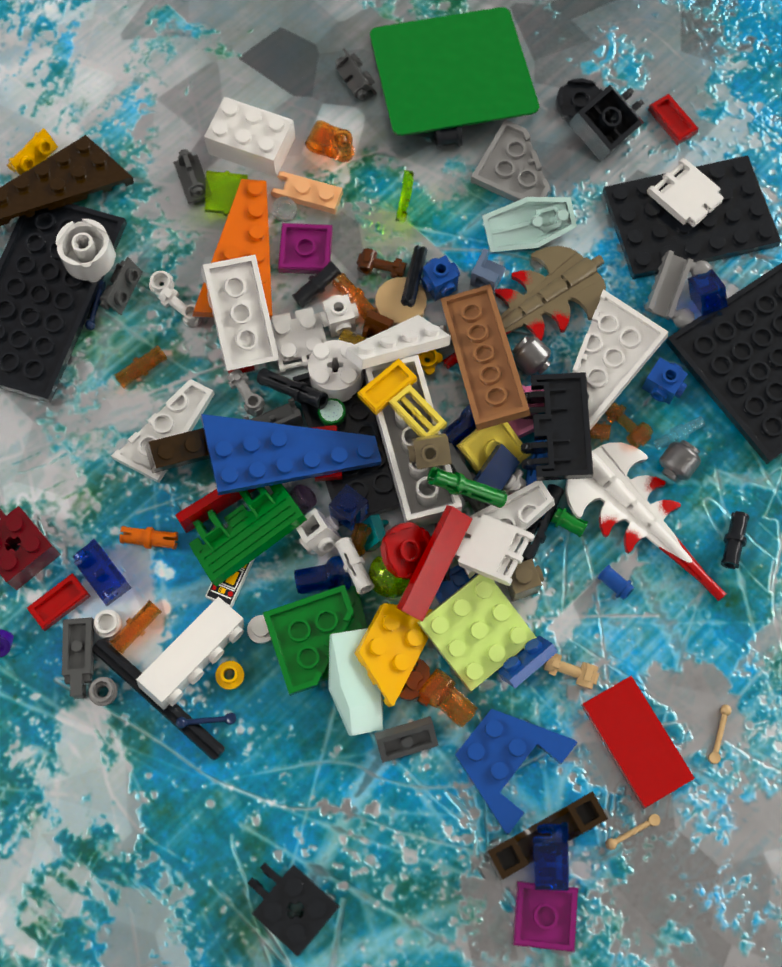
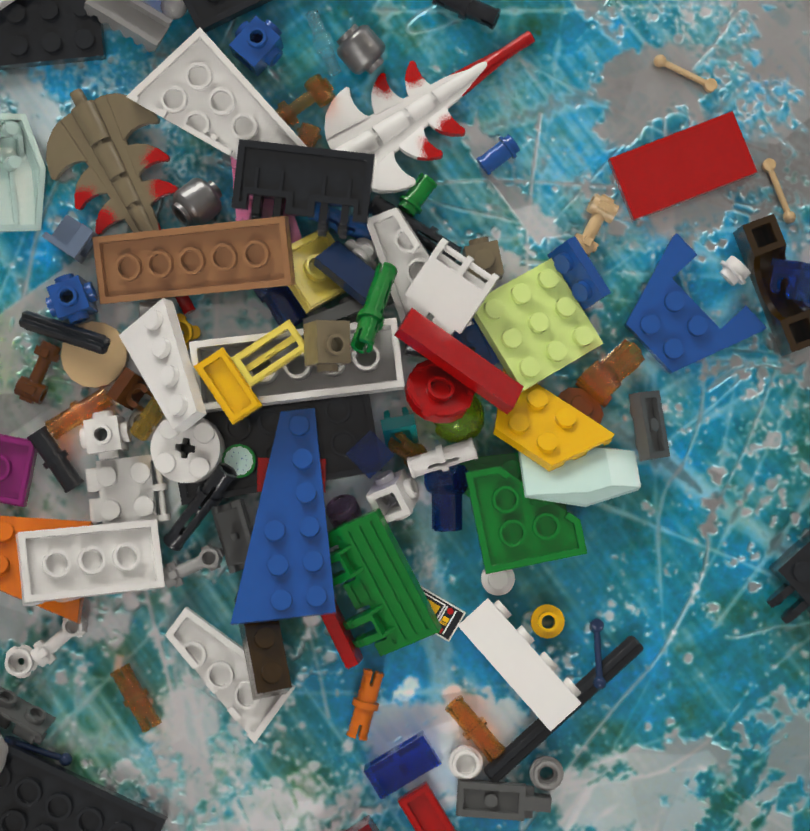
camera: 85 degrees left, 15 degrees up
none -> white plate [719,255,751,286]

